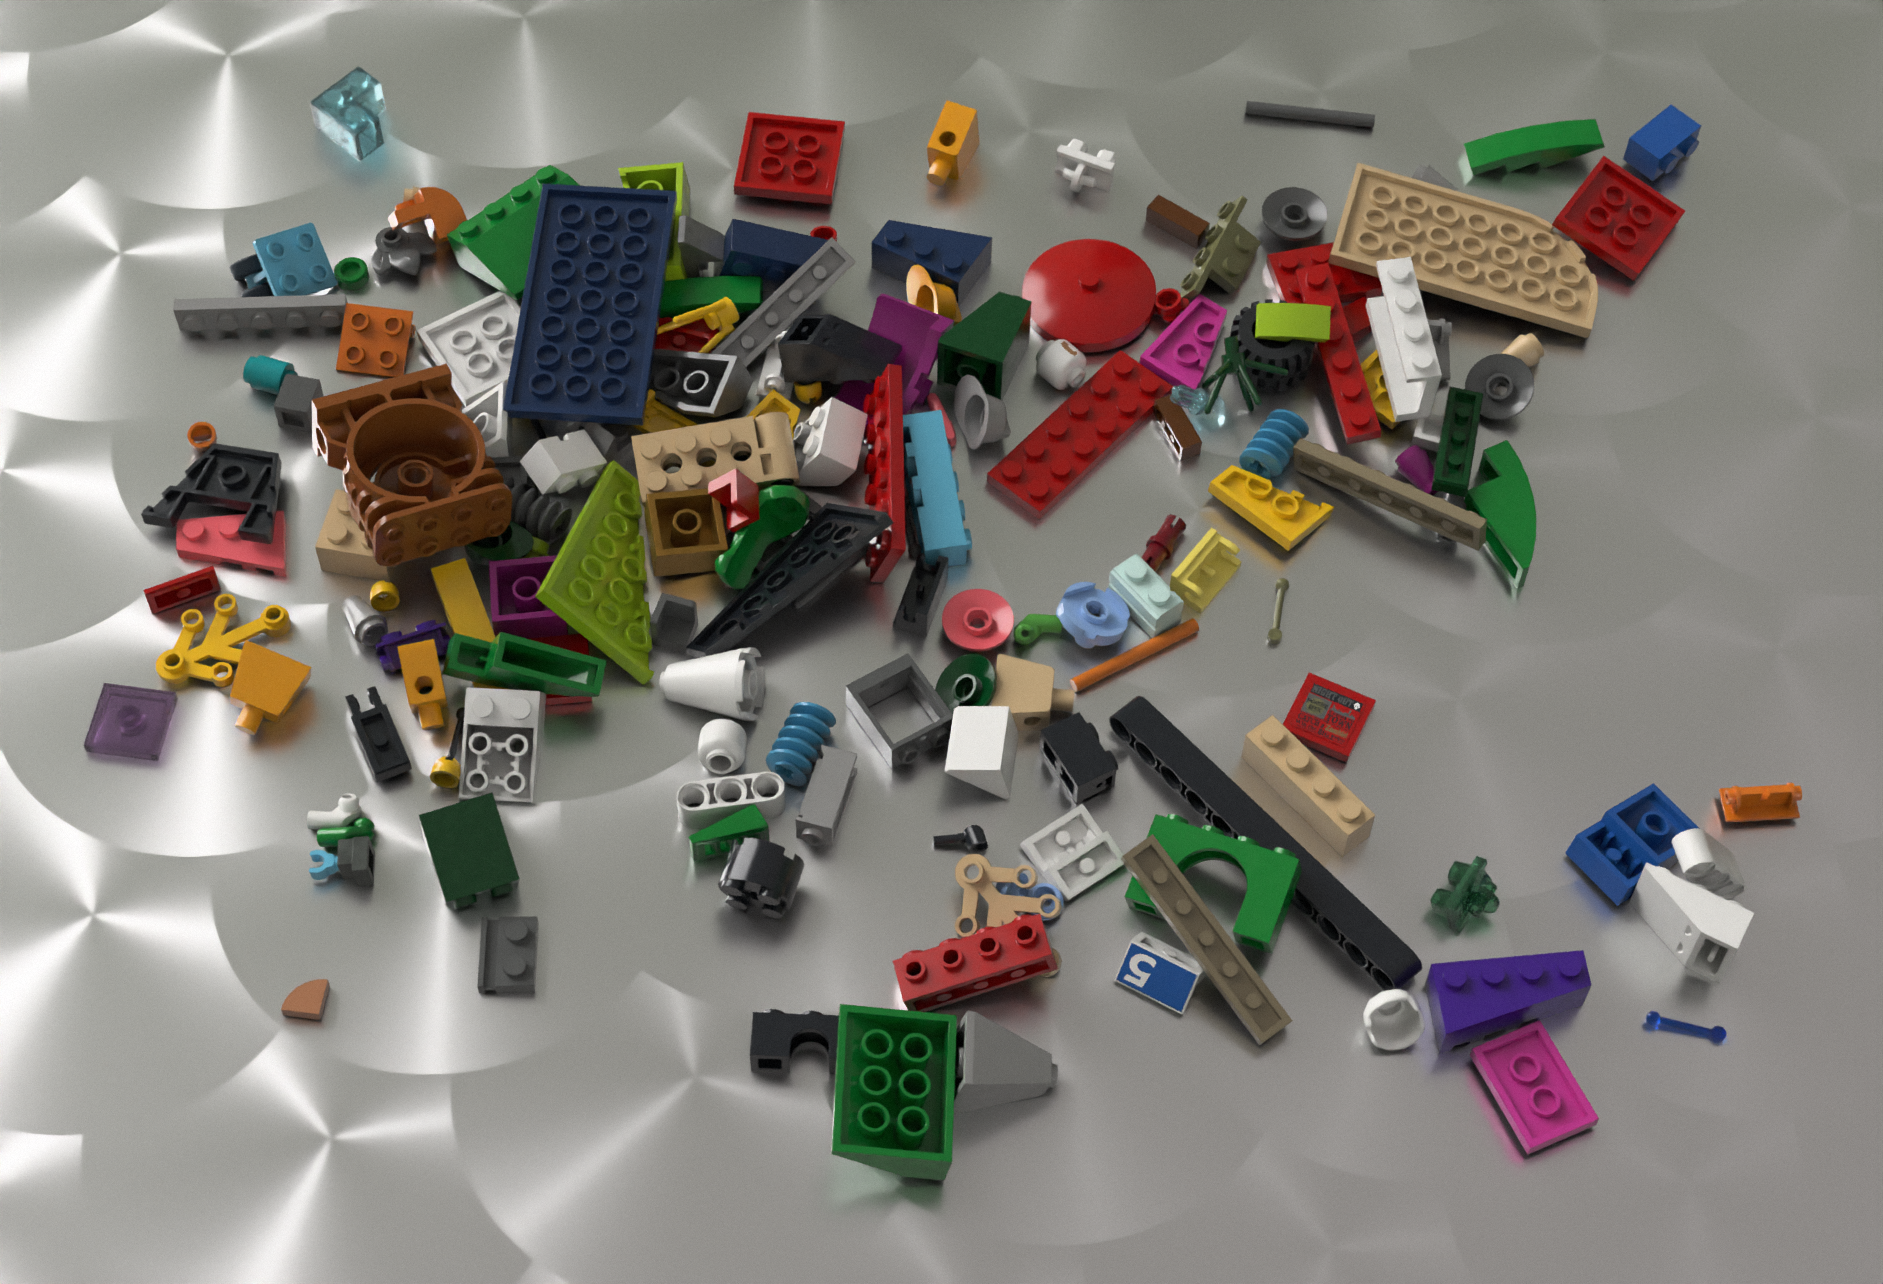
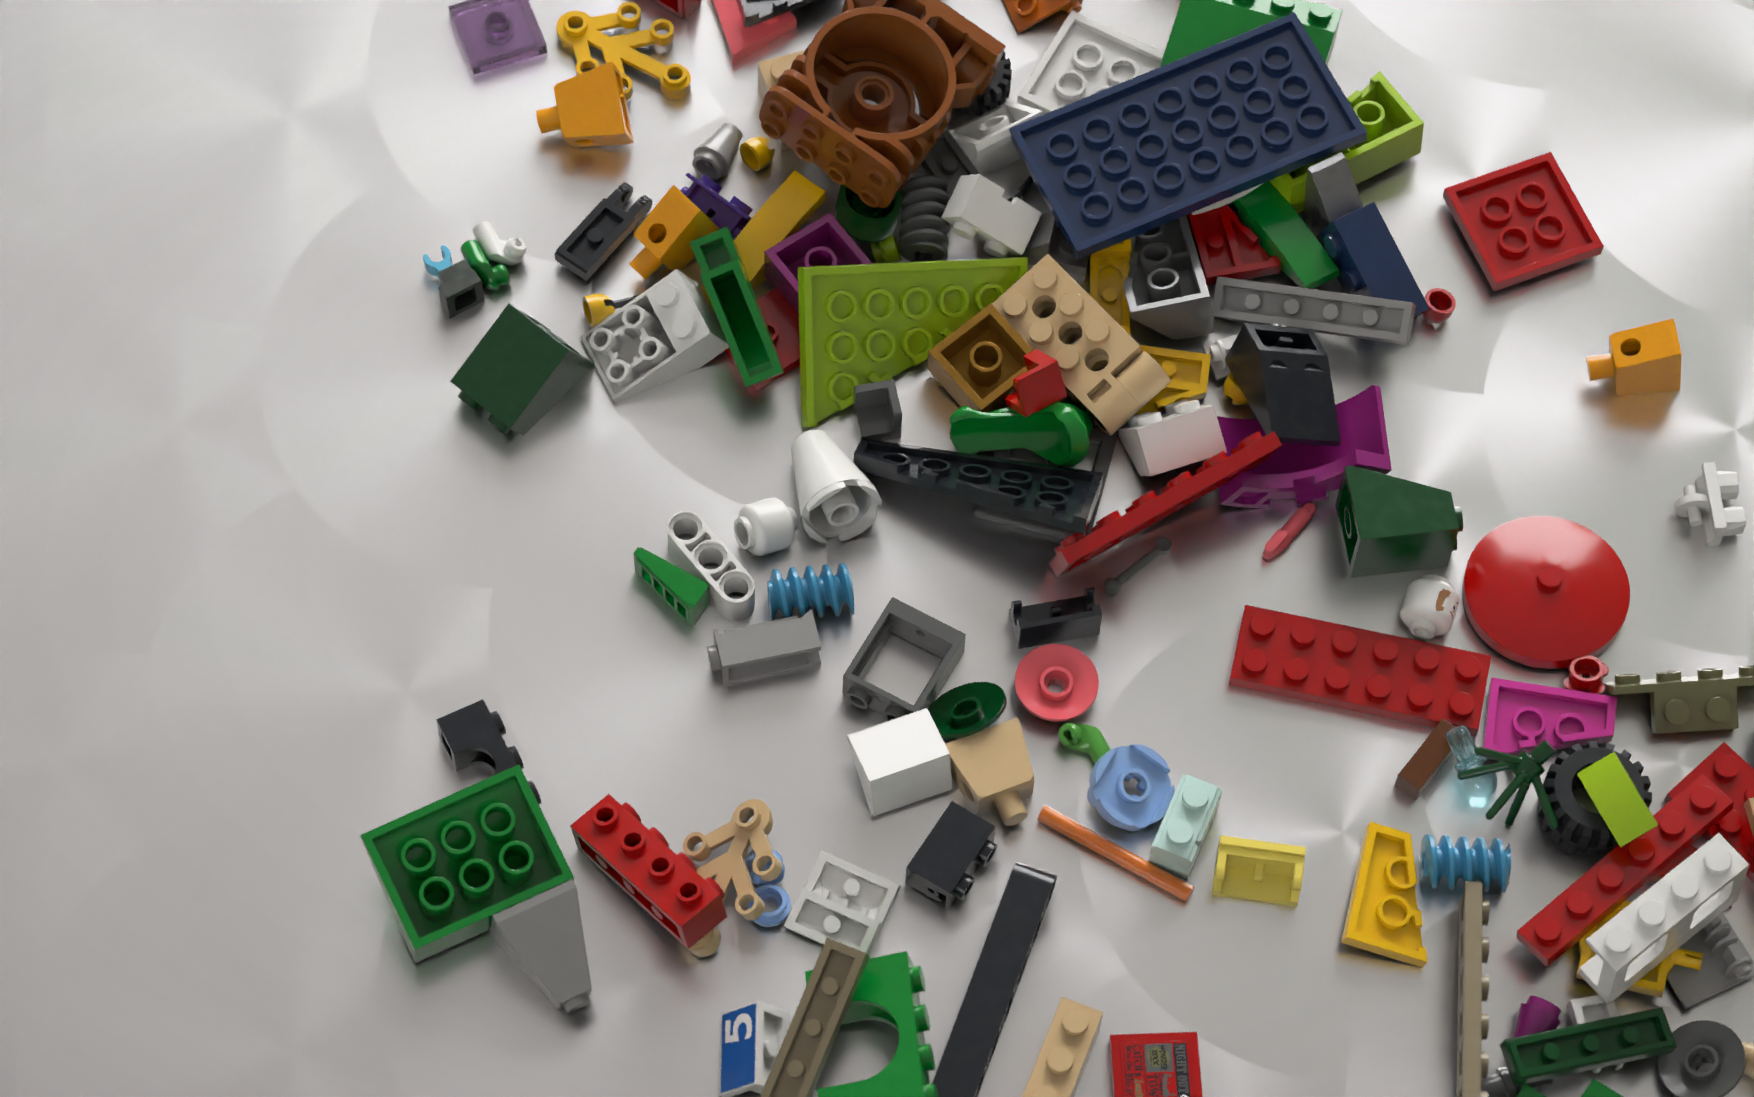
camera: 60 degrees right, 5 degrees up
nougat tile [281,979,330,1020] -> none
dark grey plate [477,916,539,993] -> none
yellow plant [657,297,739,353] -> none
black brick [718,838,804,919] -> none
dark blue wedge [871,220,992,306] -> none
medium azure wedge [903,410,972,567] -> none
light orange piece [906,264,962,326] -> none
black hand [933,825,988,853] -> none
light grey piece [954,375,1011,450] -> none
dark red pin [1141,514,1186,572] -> none
reddish brown piece [1146,194,1210,249] -> none
olive hinge [1267,578,1289,644] -> none

